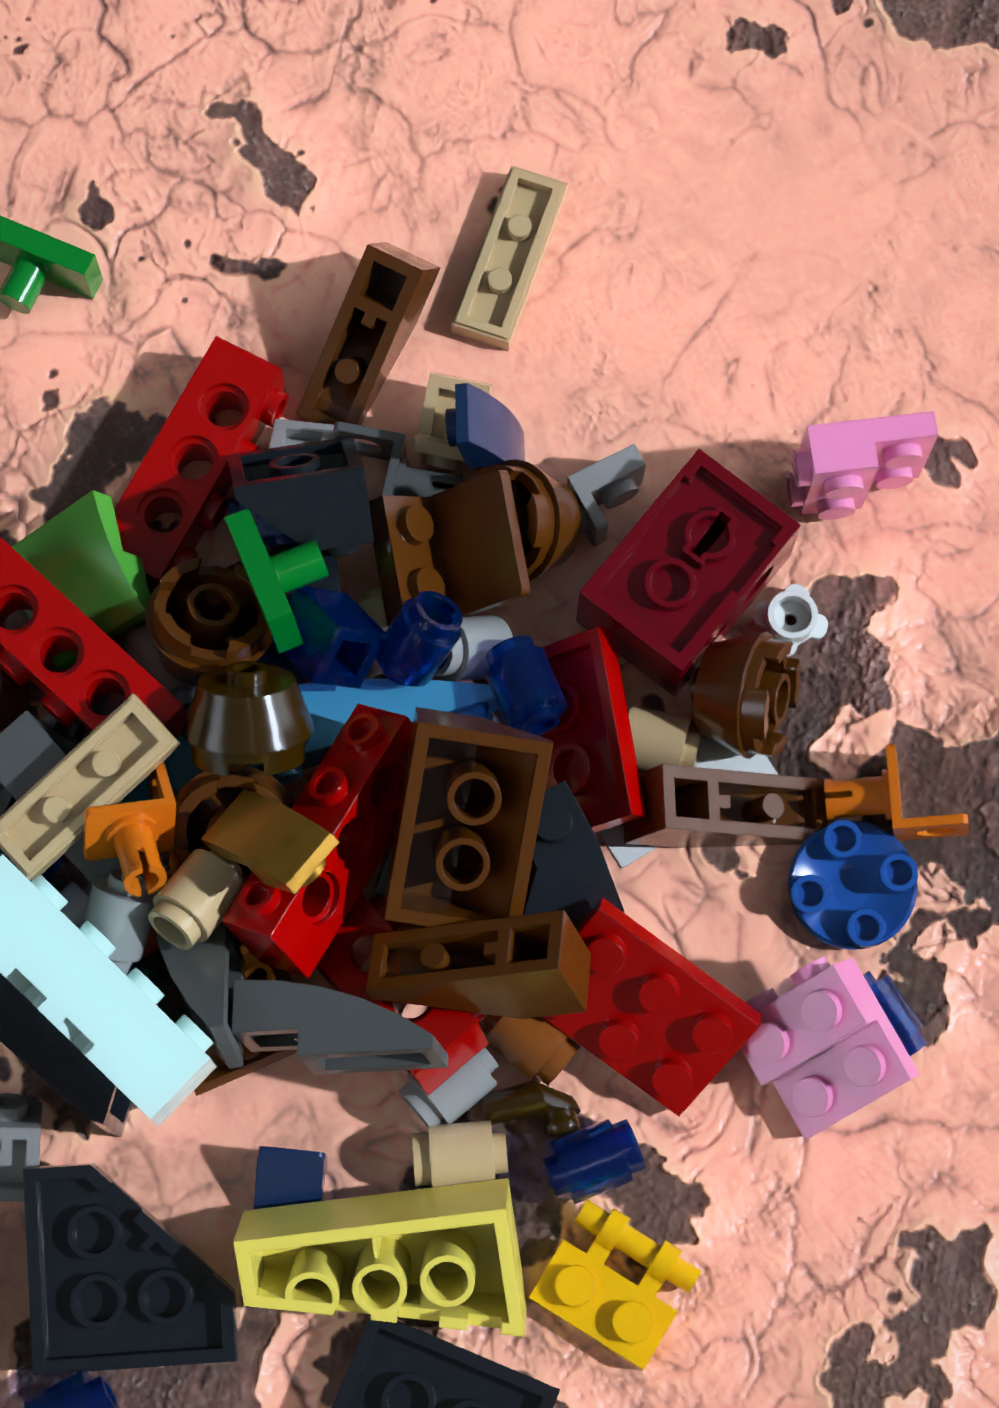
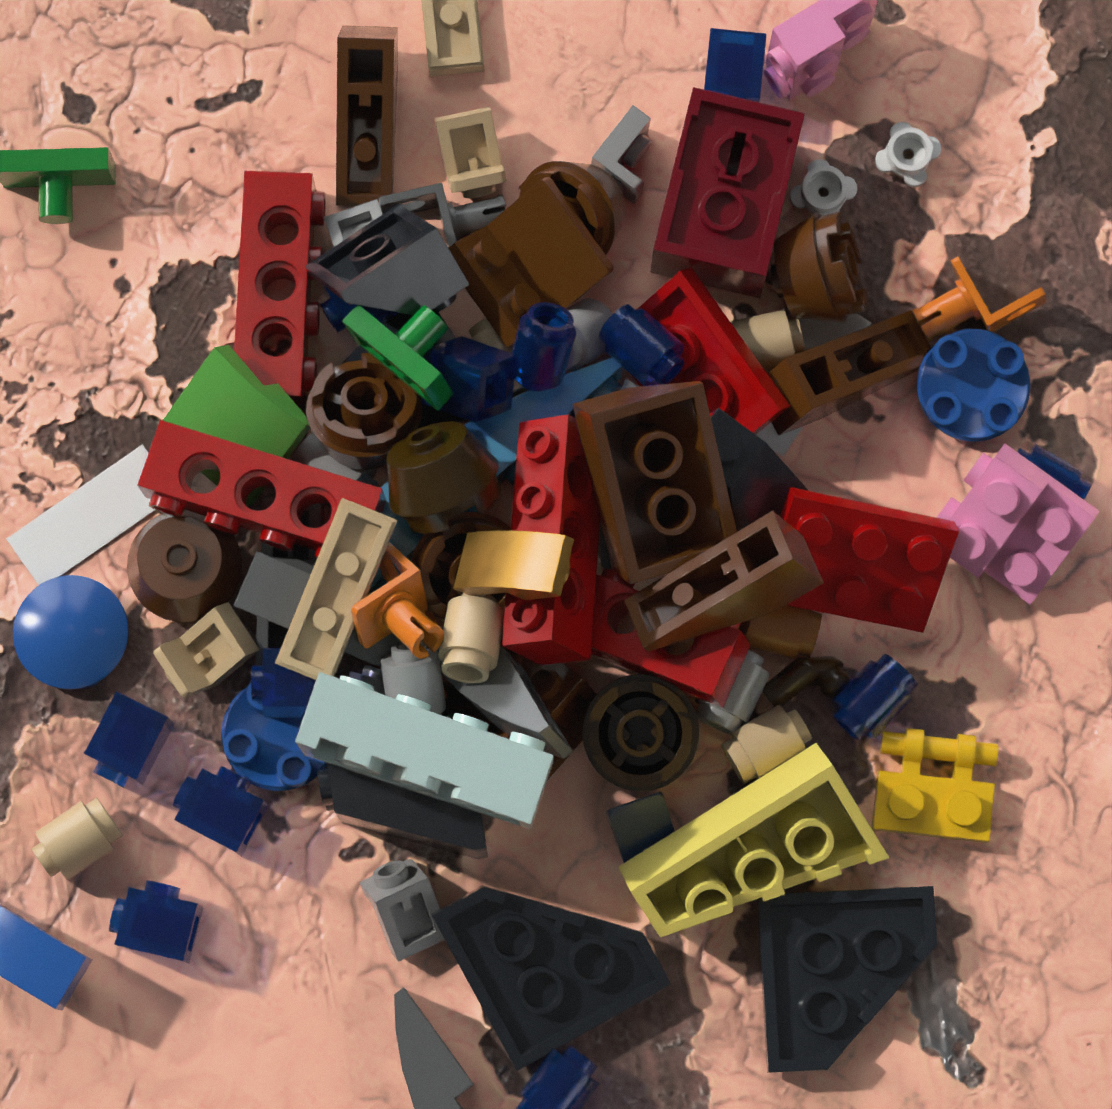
camera: 25 degrees left, 5 degrees up
dark grey slope [232,980,448,1075] -> none
dark blue slope [445,383,525,468] -> none
none -> dark brown cone [582,674,699,791]
none -> clear blue brick [703,28,767,102]
none -> white plate [875,122,941,187]

